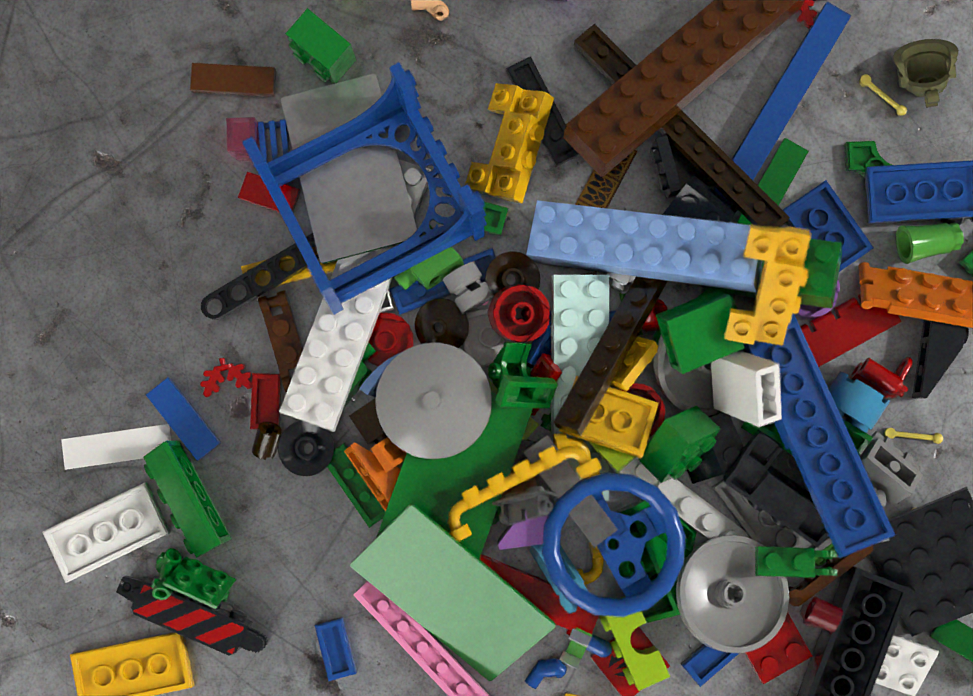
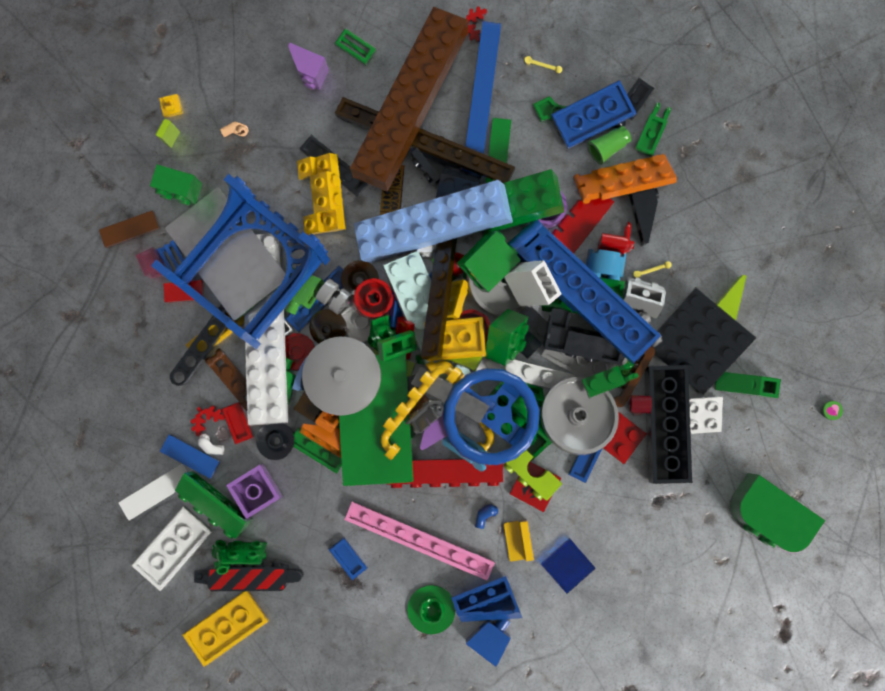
camera: 20 degrees left, 0 degrees up
dark brown piece [252,422,282,460] -> none
piece [350,504,556,681] -> none
green plate [483,202,508,236] -> none
piece [559,628,612,669] -> none
yellow bracket [724,225,811,346] -> none
blue tile [783,180,874,272] -> none
olive helmet [893,39,959,108] -> none
none -> white arm [198,434,224,455]
none -> medium lavender brick [226,464,283,519]

